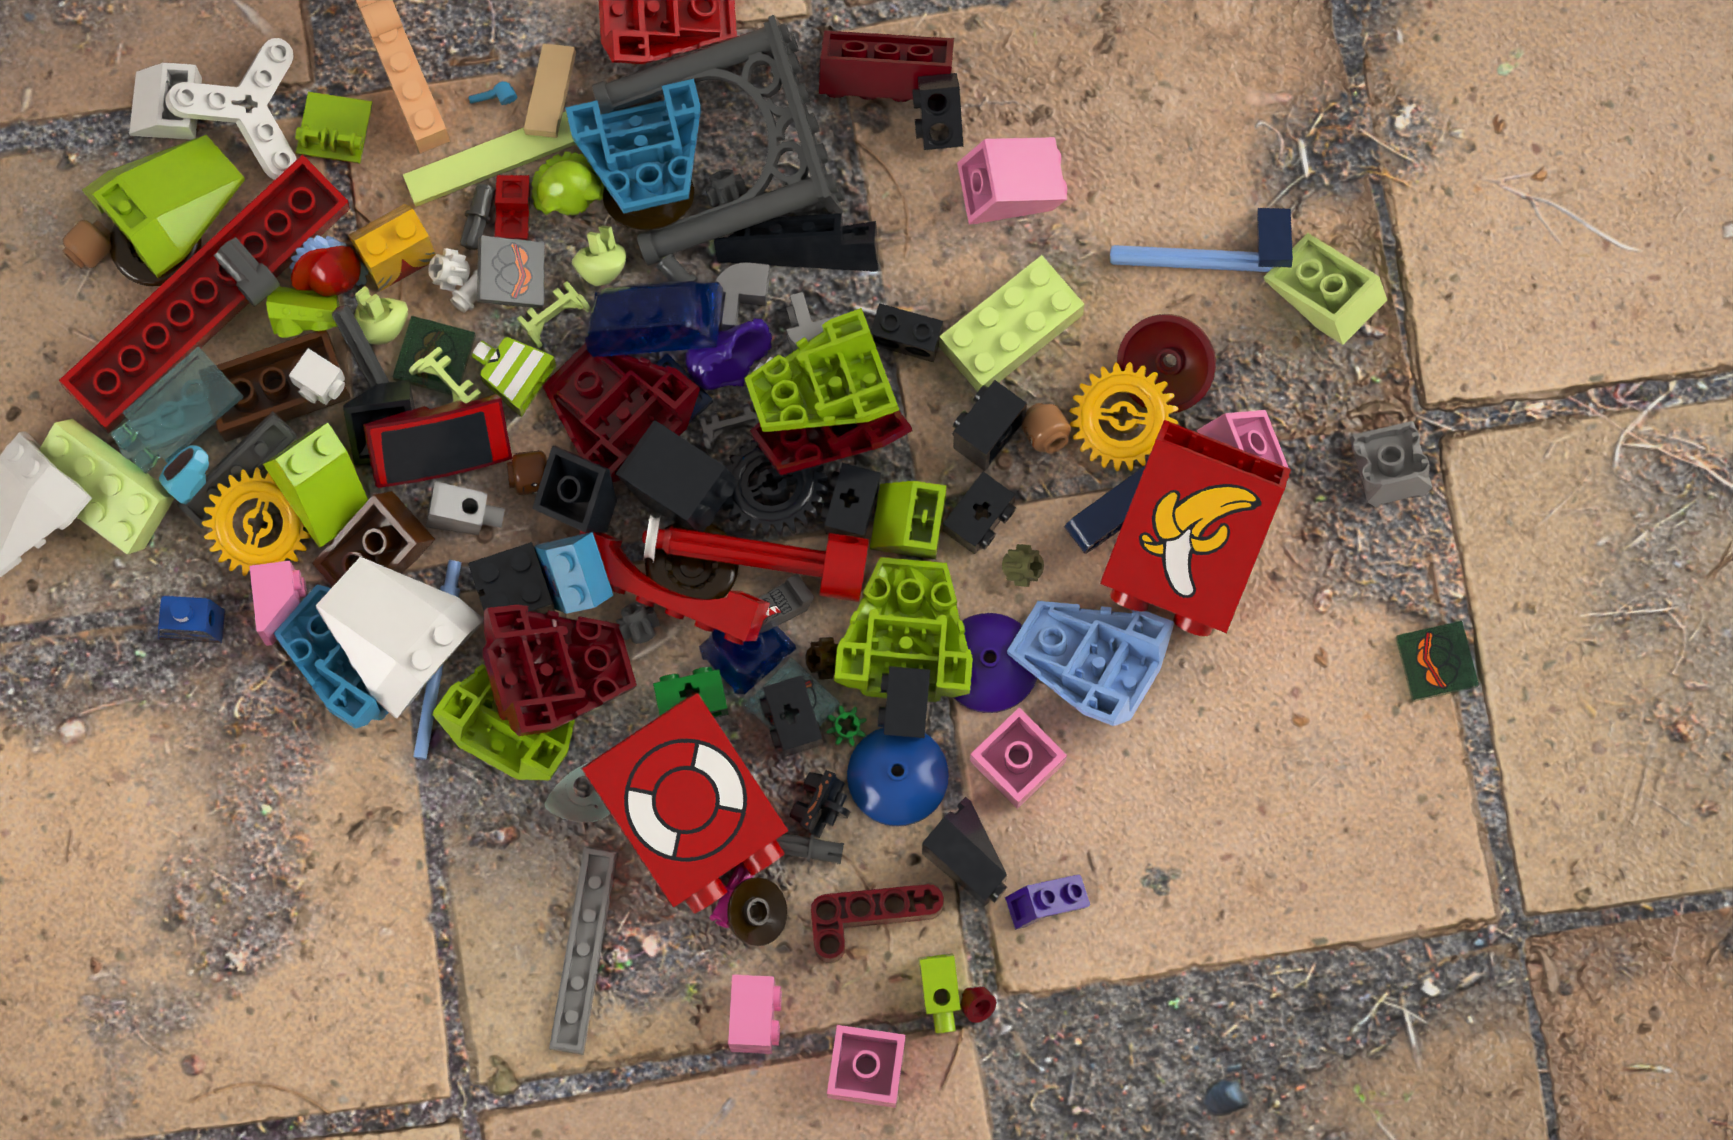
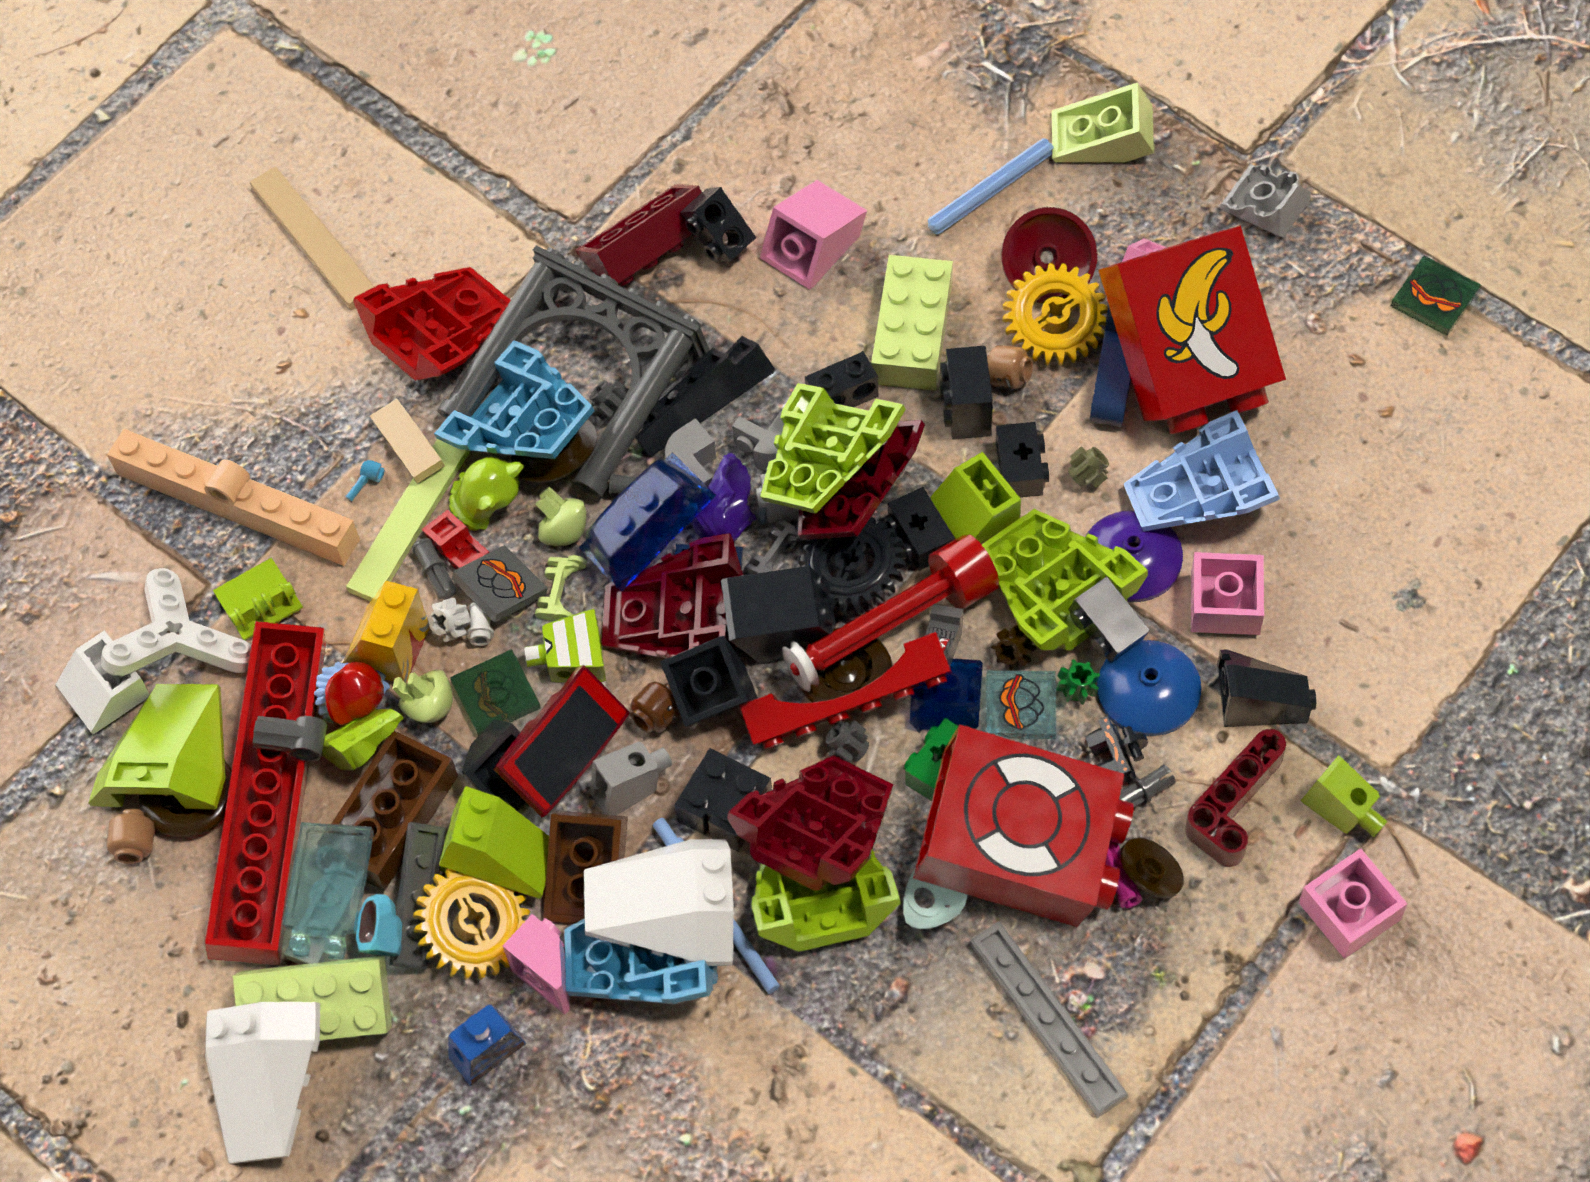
camera: 40 degrees left, 15 degrees down
white brick [289,348,345,405] -> none
dark grey axle [332,305,389,388] -> none
yellowish green piece [408,347,481,403] -> none
dark azure slope [534,532,613,614] -> none
bright pink brick [728,975,782,1054] -> none
black brick [759,675,823,757] -> none
dark red tile [960,986,997,1023] -> none
bracket [1005,874,1090,930] -> none
dark blue tile [1257,208,1293,268] -> none

